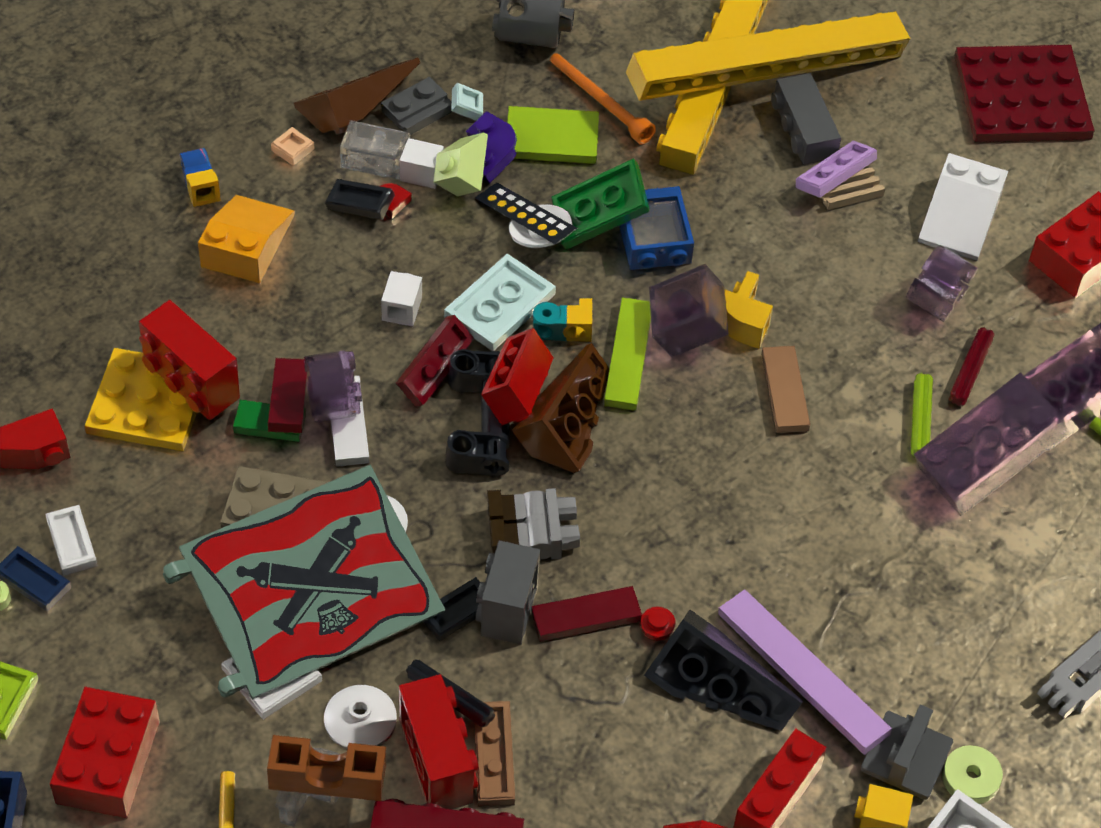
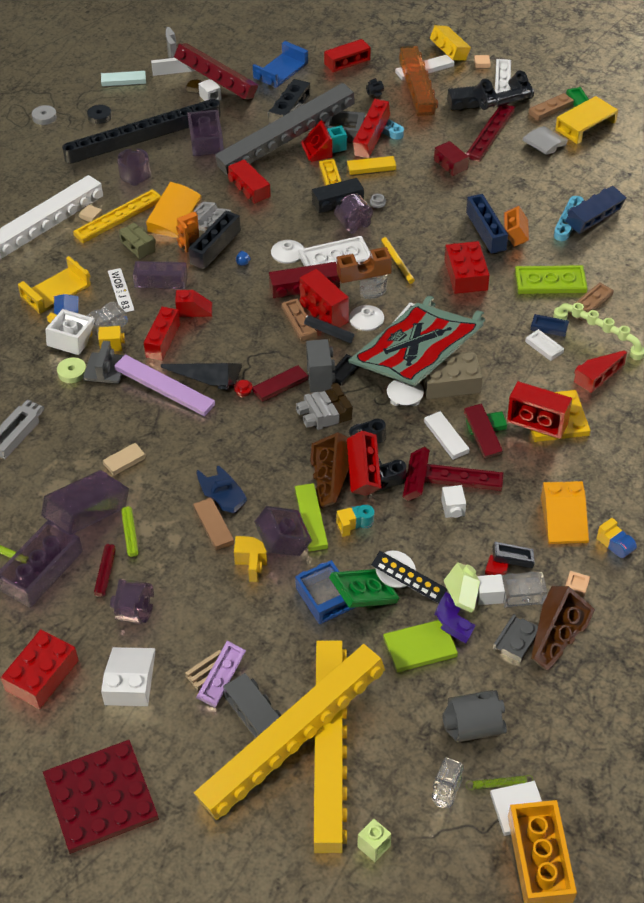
camera: 165 degrees right, 5 degrees down
clear purple brick [304,350,362,423] -> none
light aqua plate [444,254,556,351] -> none
light aqua tile [451,83,483,121] -> none
orange piece [550,53,656,145] -> none
none -> tan tile [103,443,146,476]
none -> dark blue shield [196,466,247,513]
none -> dark red tile [424,464,504,492]

